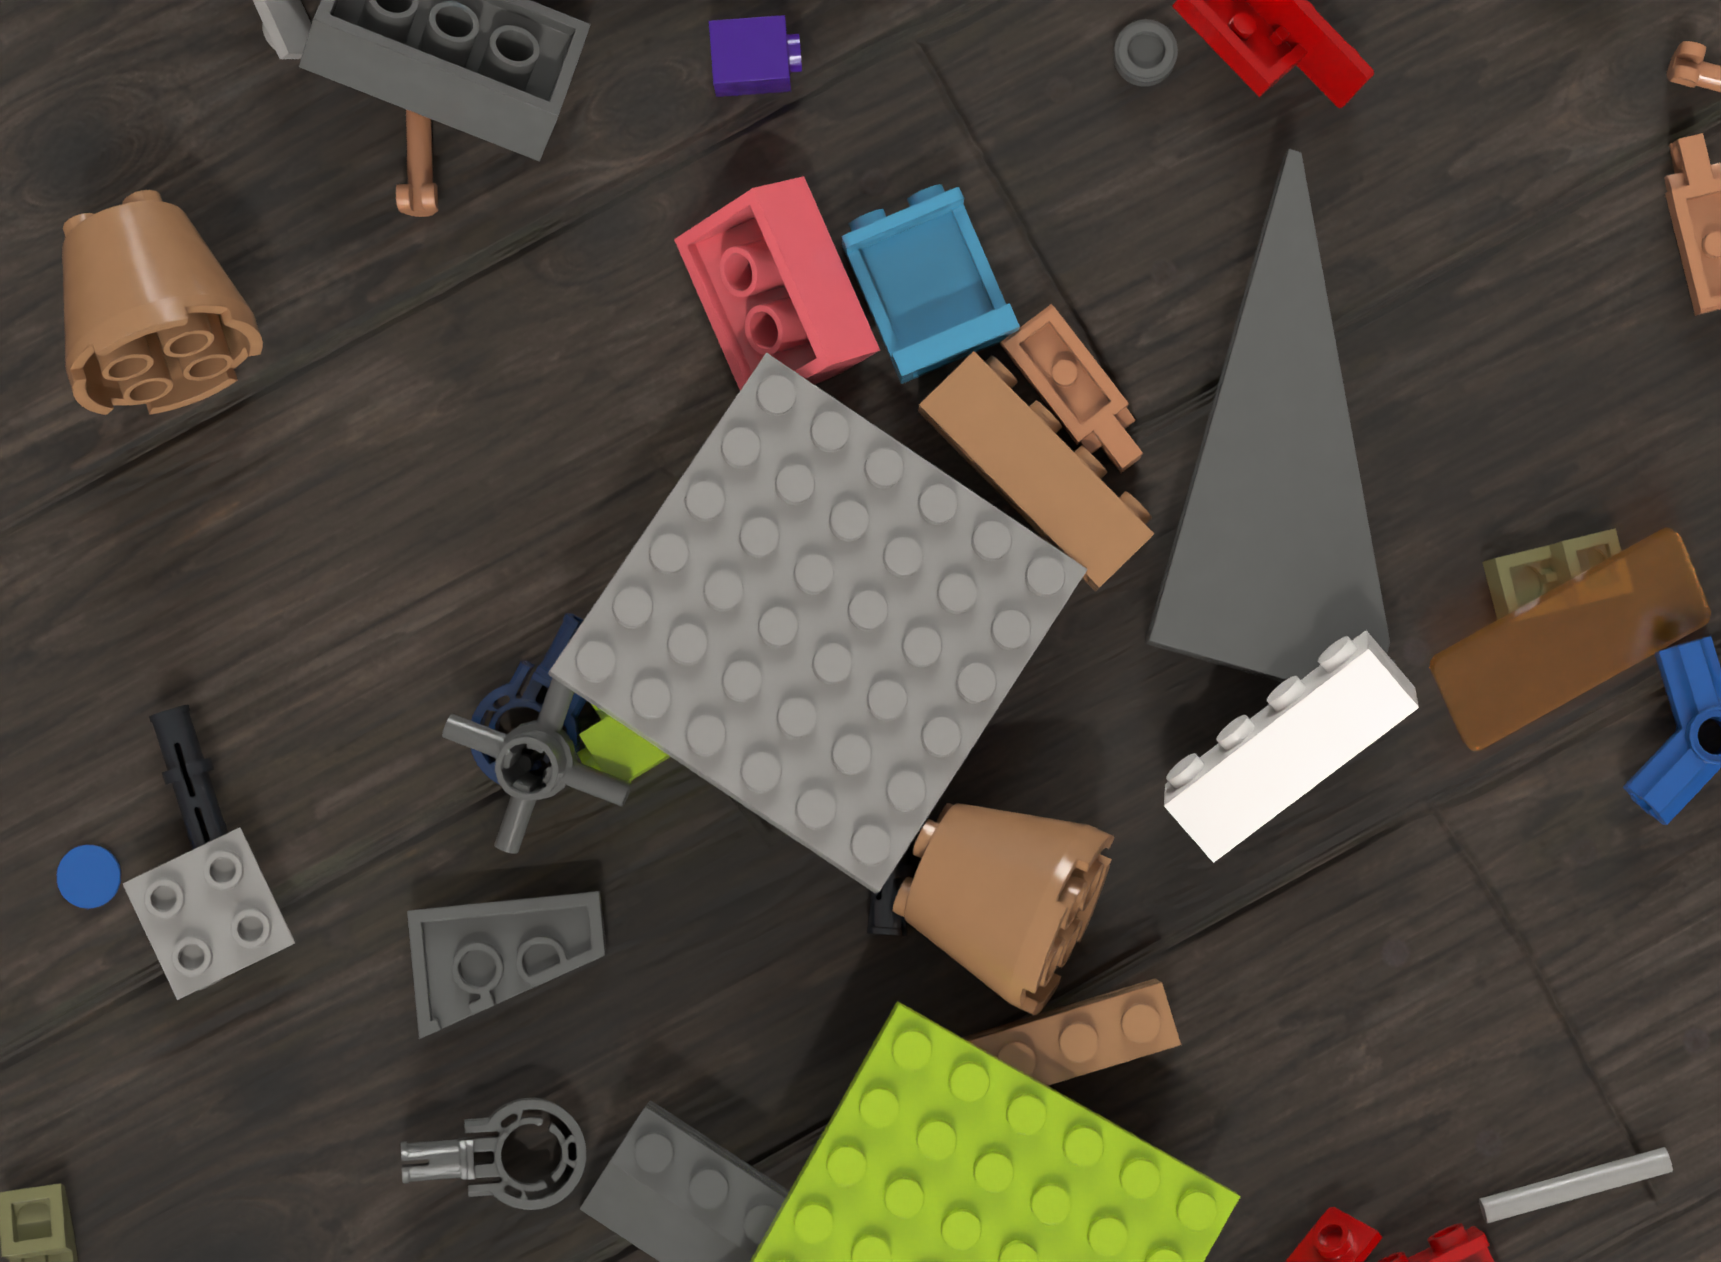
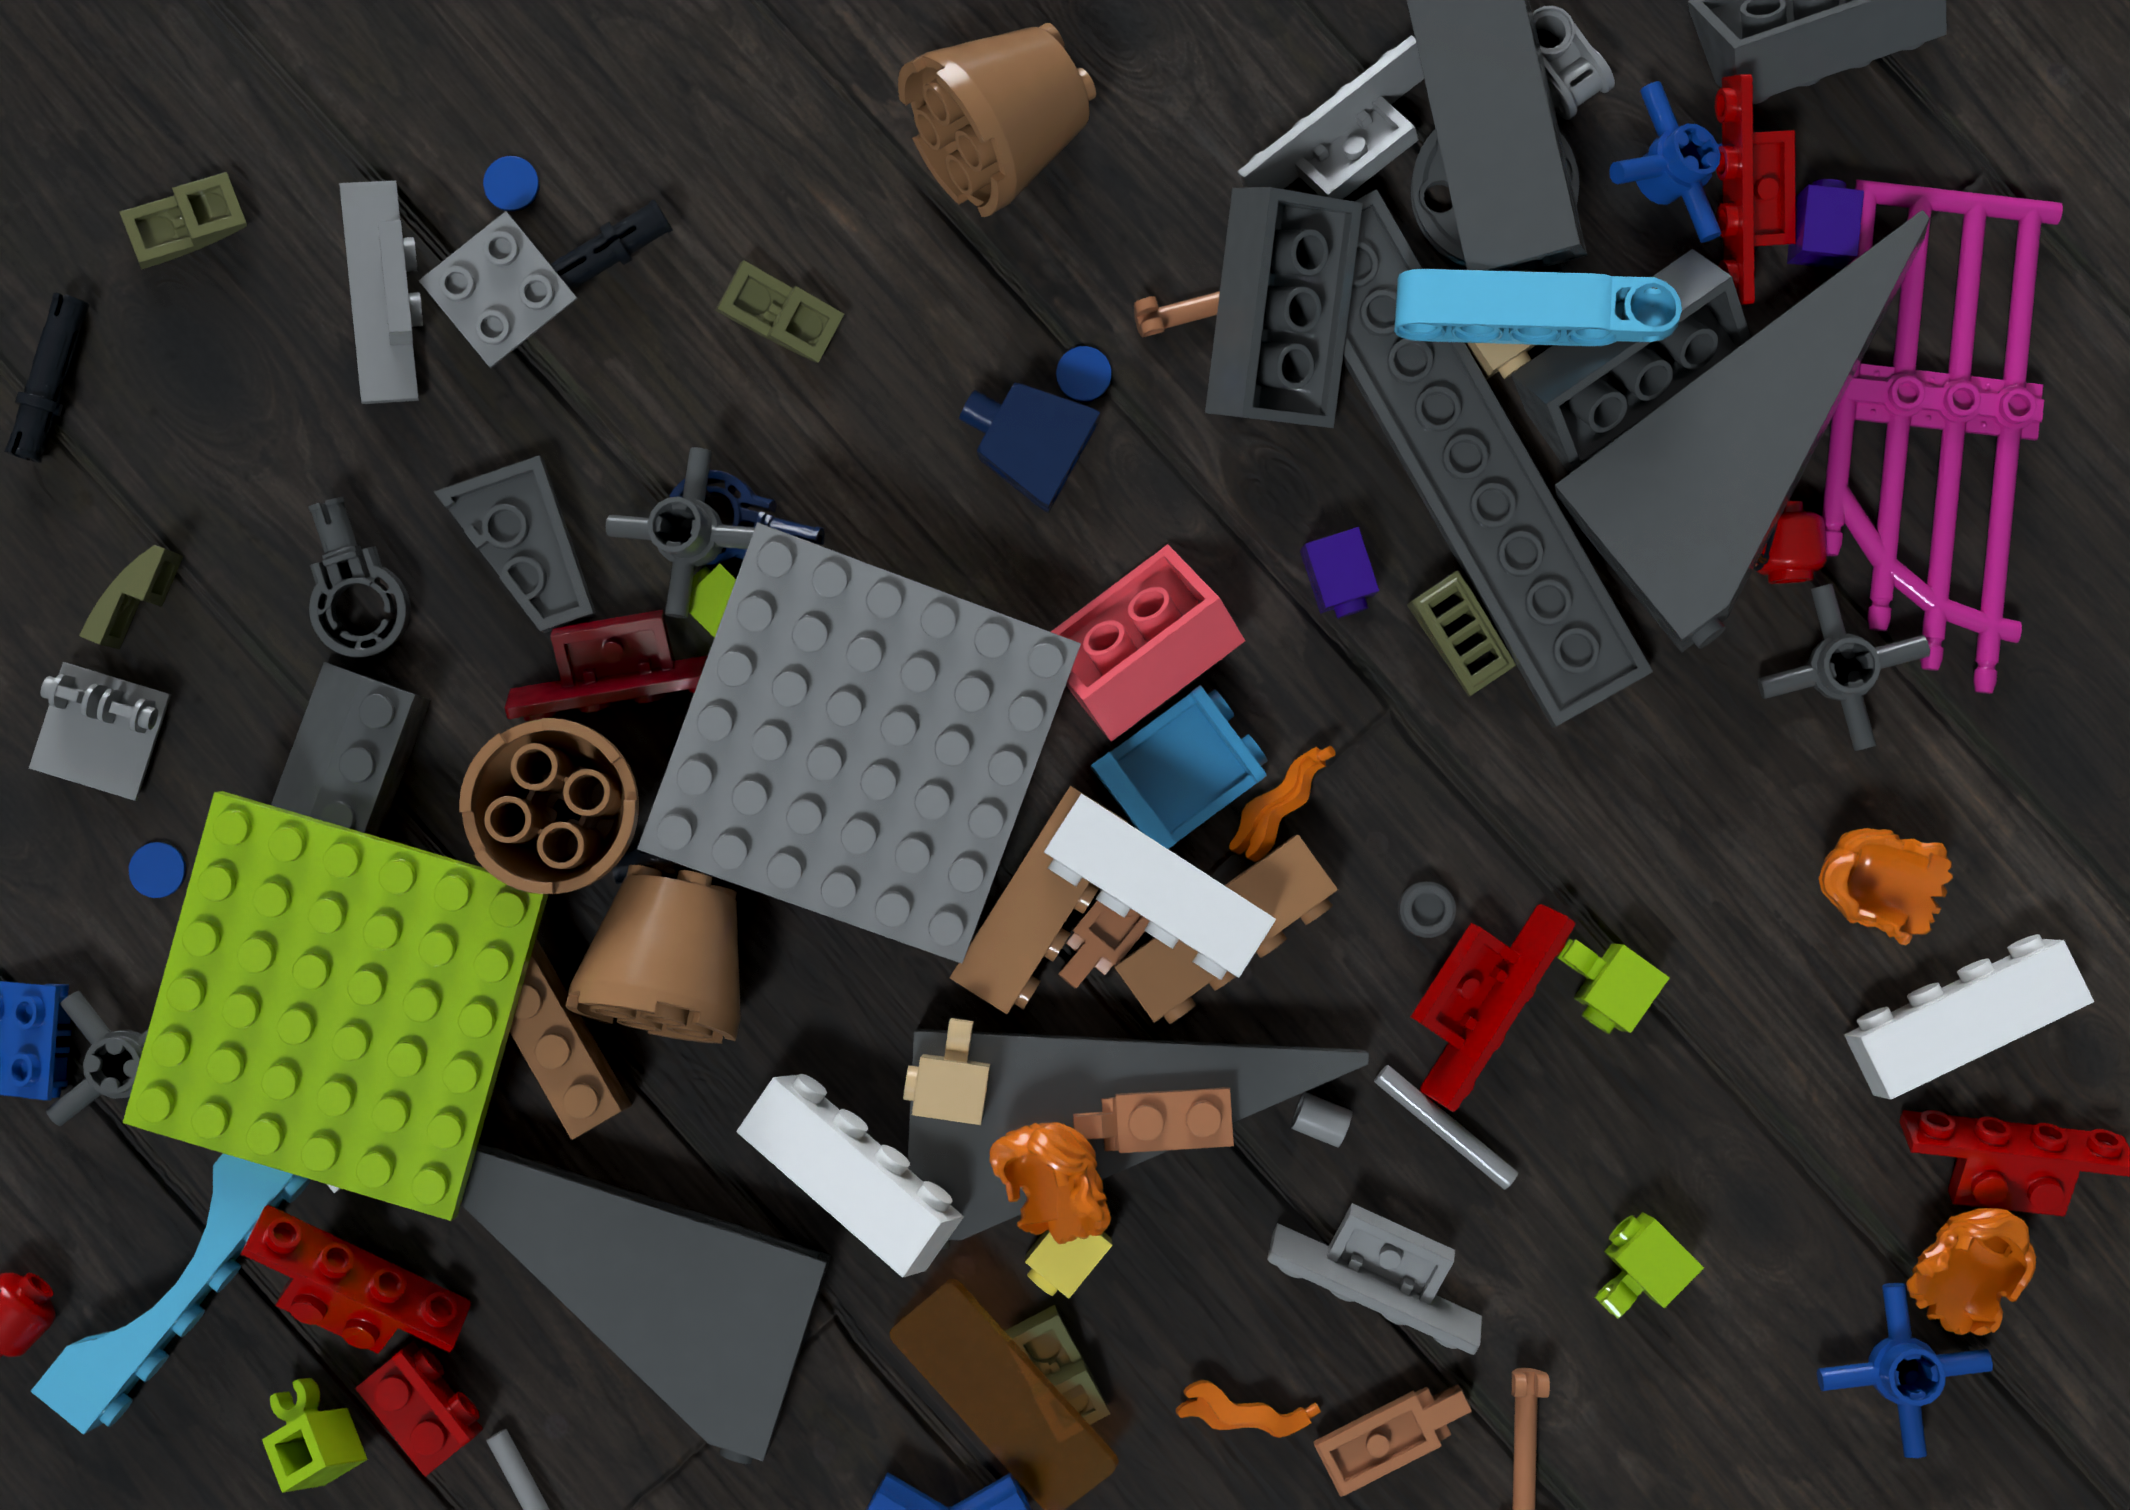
camera: 70 degrees right, 0 degrees up
none -> light grey bracket [339,180,423,404]
none -> medium nougat cone [459,718,639,894]
none -> dark grey slope [461,1142,831,1464]
none -> dark red bracket [504,609,708,721]
none -> olive slope [715,260,844,363]
none -> tan brick [903,1018,991,1125]
none -> dark blue torso [959,383,1100,513]
none -> orange hair [989,1122,1111,1244]
none -> light yellow brick [1025,1230,1113,1298]
none -> white brick [1044,793,1276,980]
none -> blue piece [1056,346,1111,402]
none -> nougat hinge [1073,1087,1234,1153]
none -> medium nougat brick [1113,835,1338,1024]
none -> orange hair [1176,1380,1321,1438]
none -> orange hair [1229,746,1336,862]
none -> light grey bracket [1267,1203,1482,1355]
none -> light grey hinge [1290,1092,1353,1148]
none -> light grey bar [1374,1065,1518,1190]

